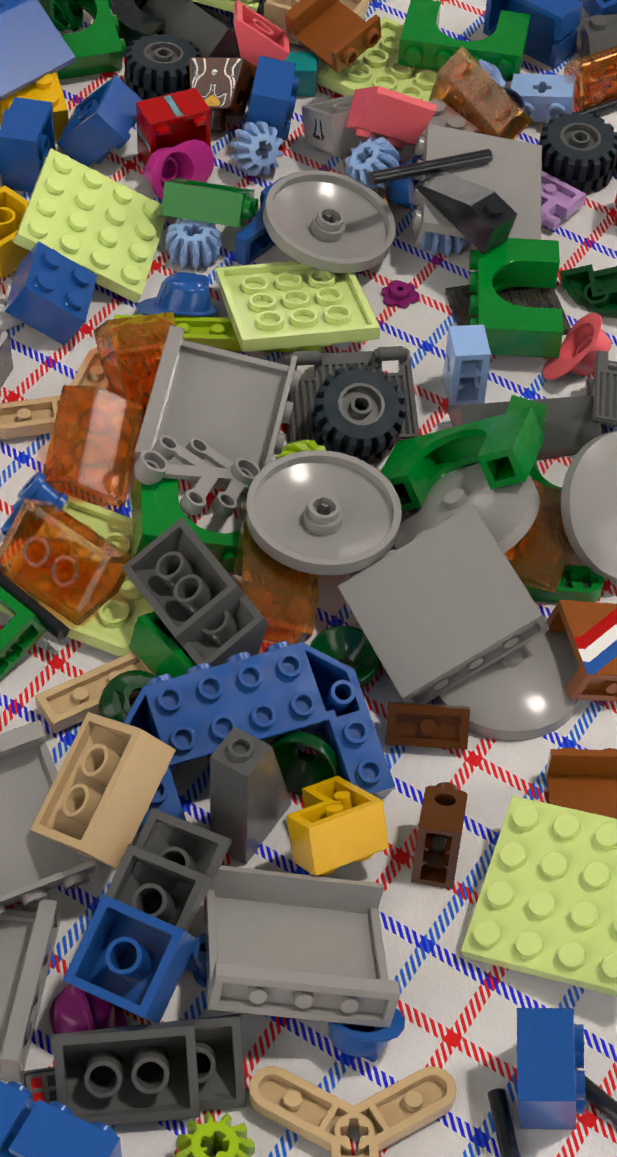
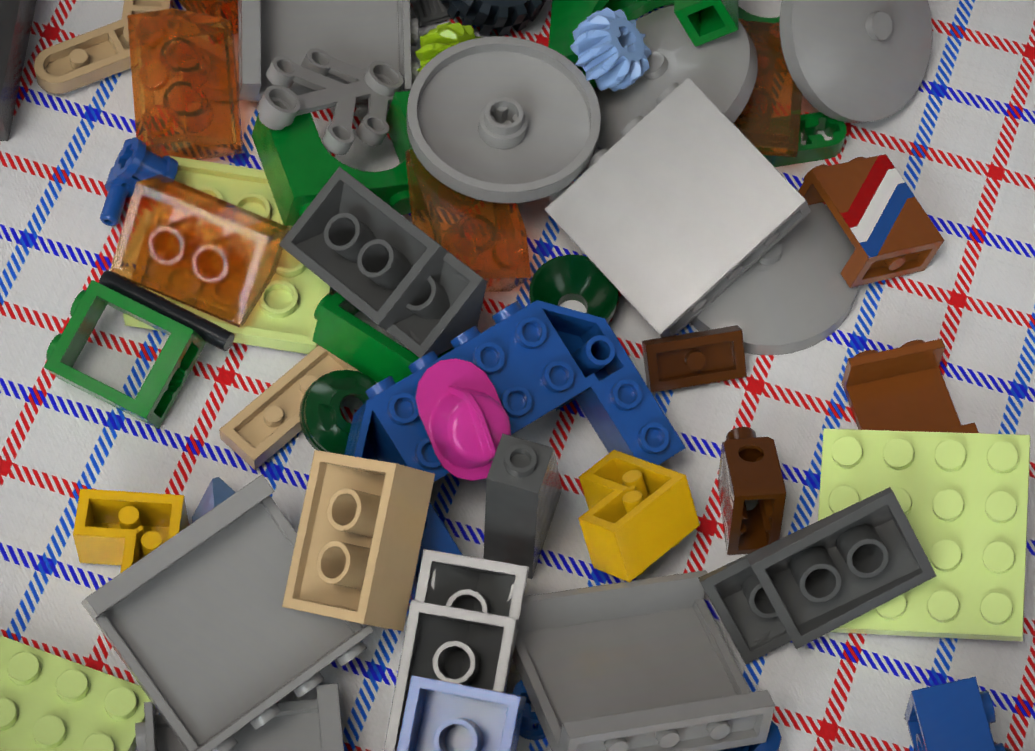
camera: 15 degrees left, 10 degrees up
dark green piece [270,730,339,796] -> none
none -> dark pink piece [415,358,511,481]
none -> light blue gear [570,7,652,92]
none -> dark grey slope [698,487,936,664]

